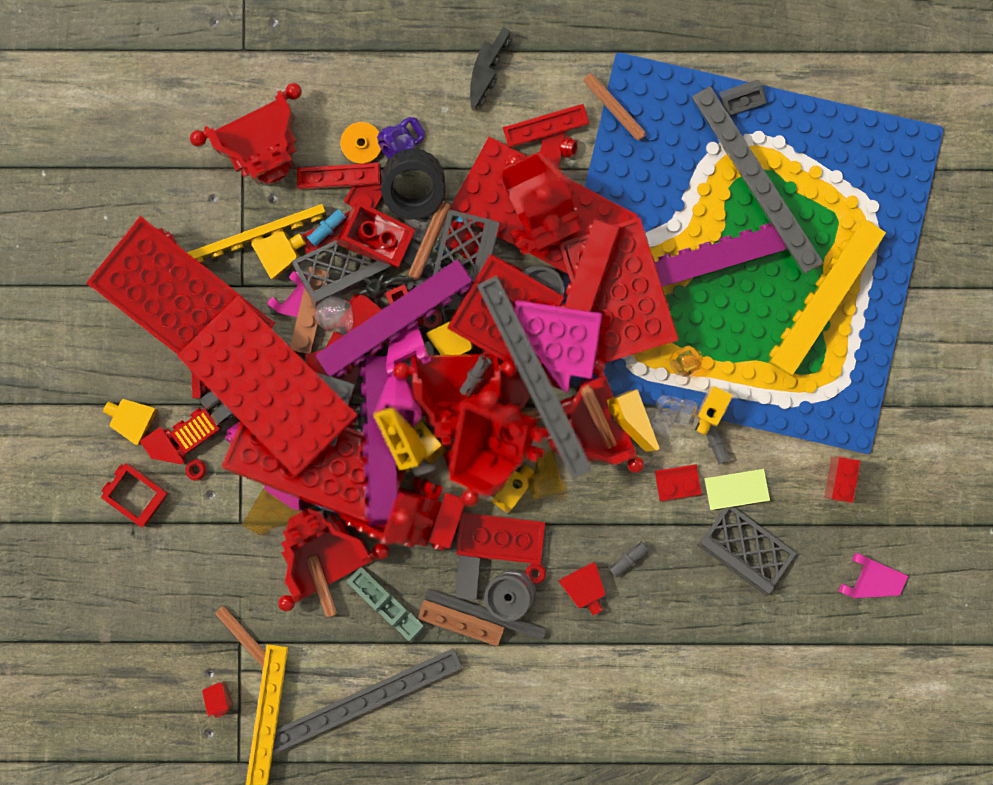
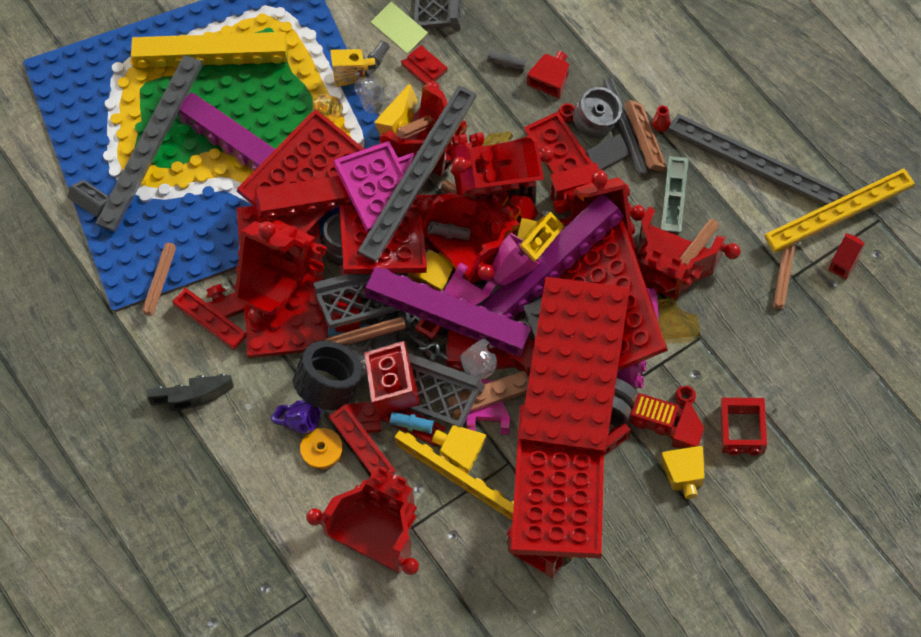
camera: 125 degrees left, 25 degrees down
none -> red cone [652,105,671,132]

